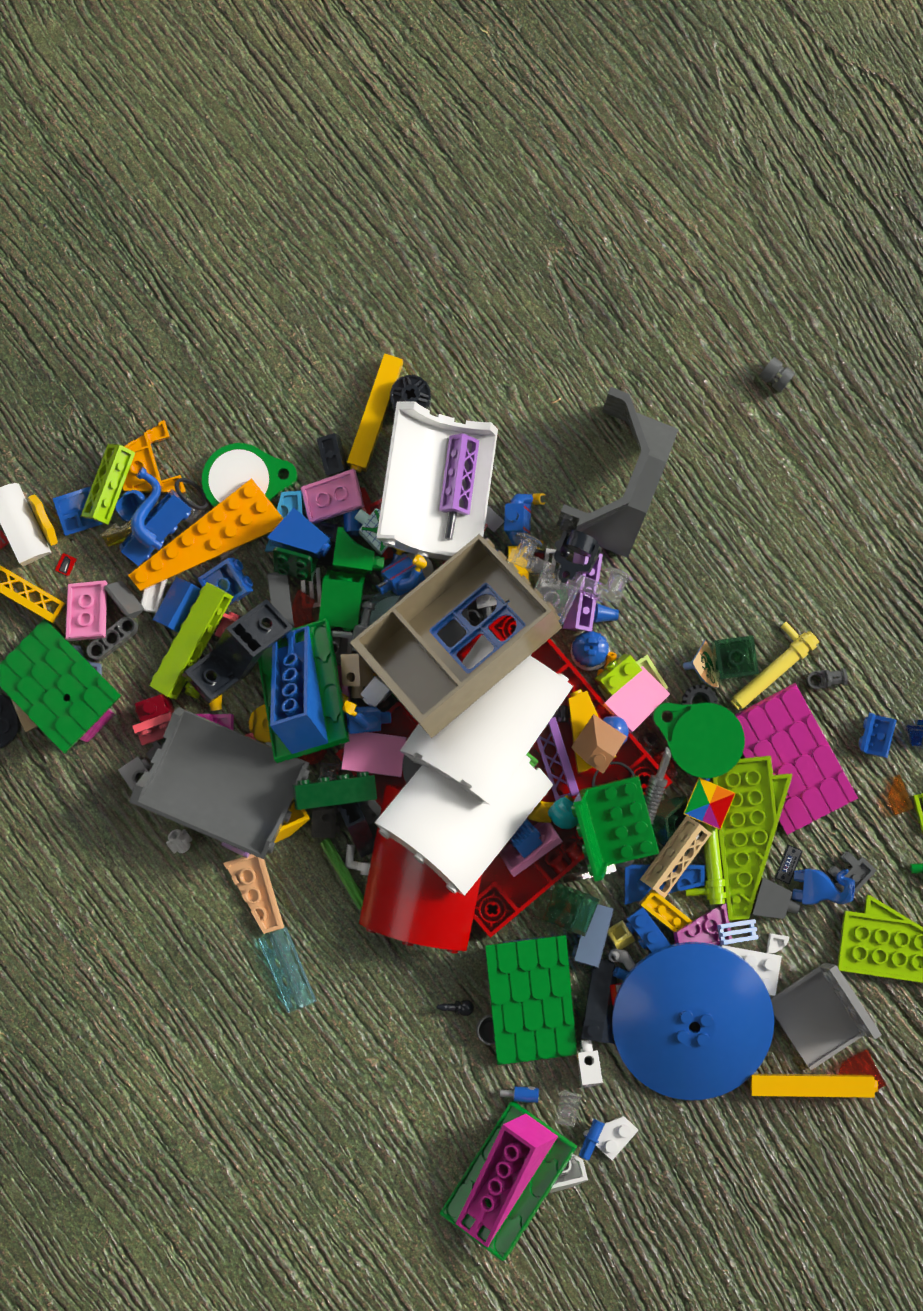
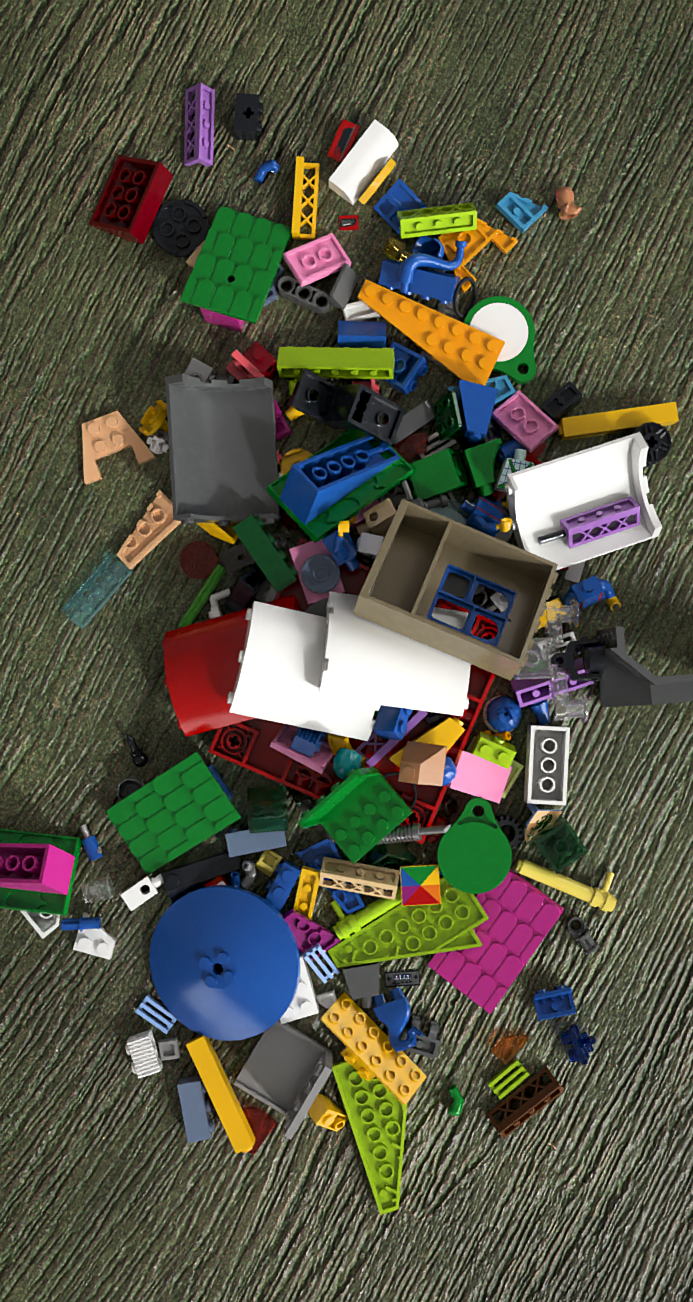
camera: 65 degrees right, 5 degrees up
none -> light nougat wing [82,411,156,485]
none -> white brick [125,1029,163,1078]
none -> light blue tile [135,994,177,1034]
none -> yellow tile [139,400,168,436]
none -> light grey tile [158,1037,180,1061]
none -> sand blue brick [177,1075,215,1143]
none -> clear red tile [179,541,218,579]
none -> sand blue tile [301,554,340,594]
none -> yellow slope [307,1094,348,1132]
none -> yellow bracket [320,992,427,1105]
none -> blue brick [373,705,412,740]
none -> dark azure wing [495,192,549,234]
none -> white brick [524,724,570,805]
none -> nougat animal [556,186,582,220]

